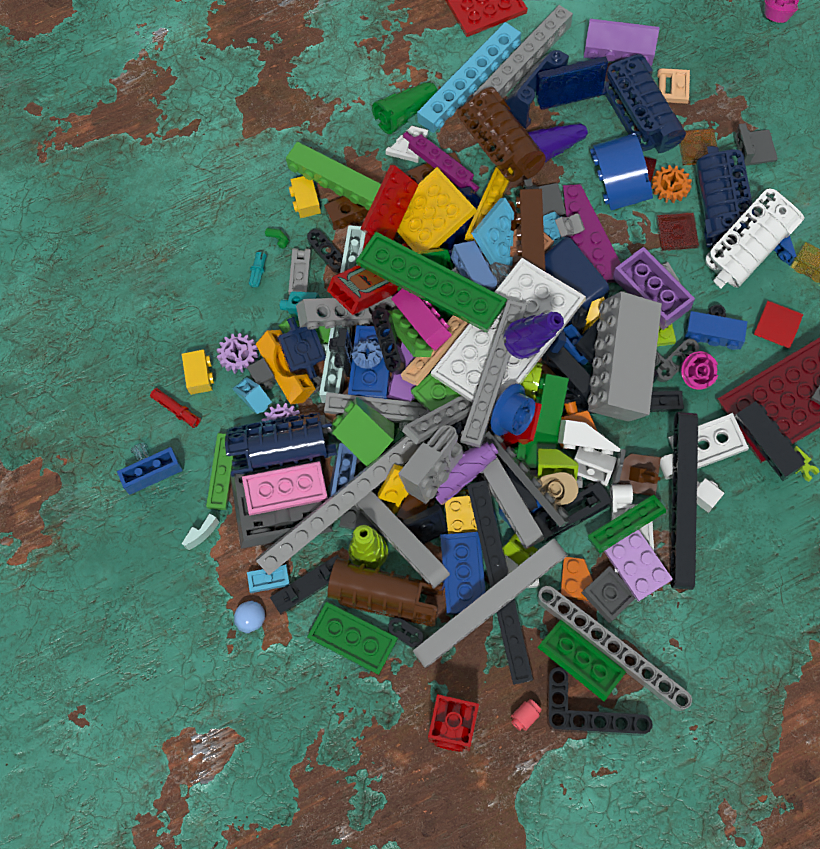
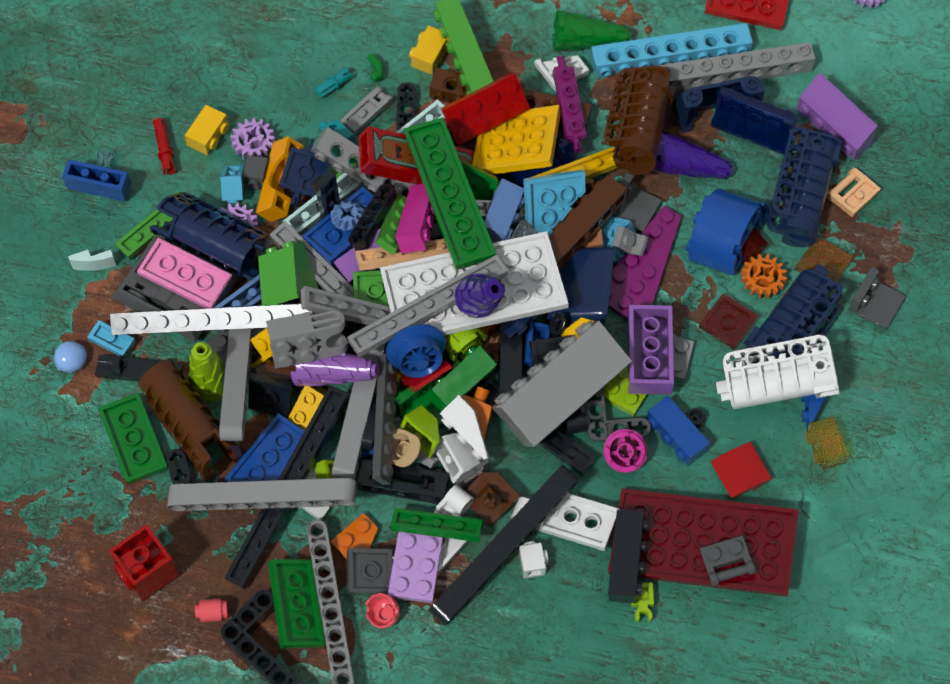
camera: 35 degrees right, 5 degrees down
none -> coral hair [366,593,400,629]

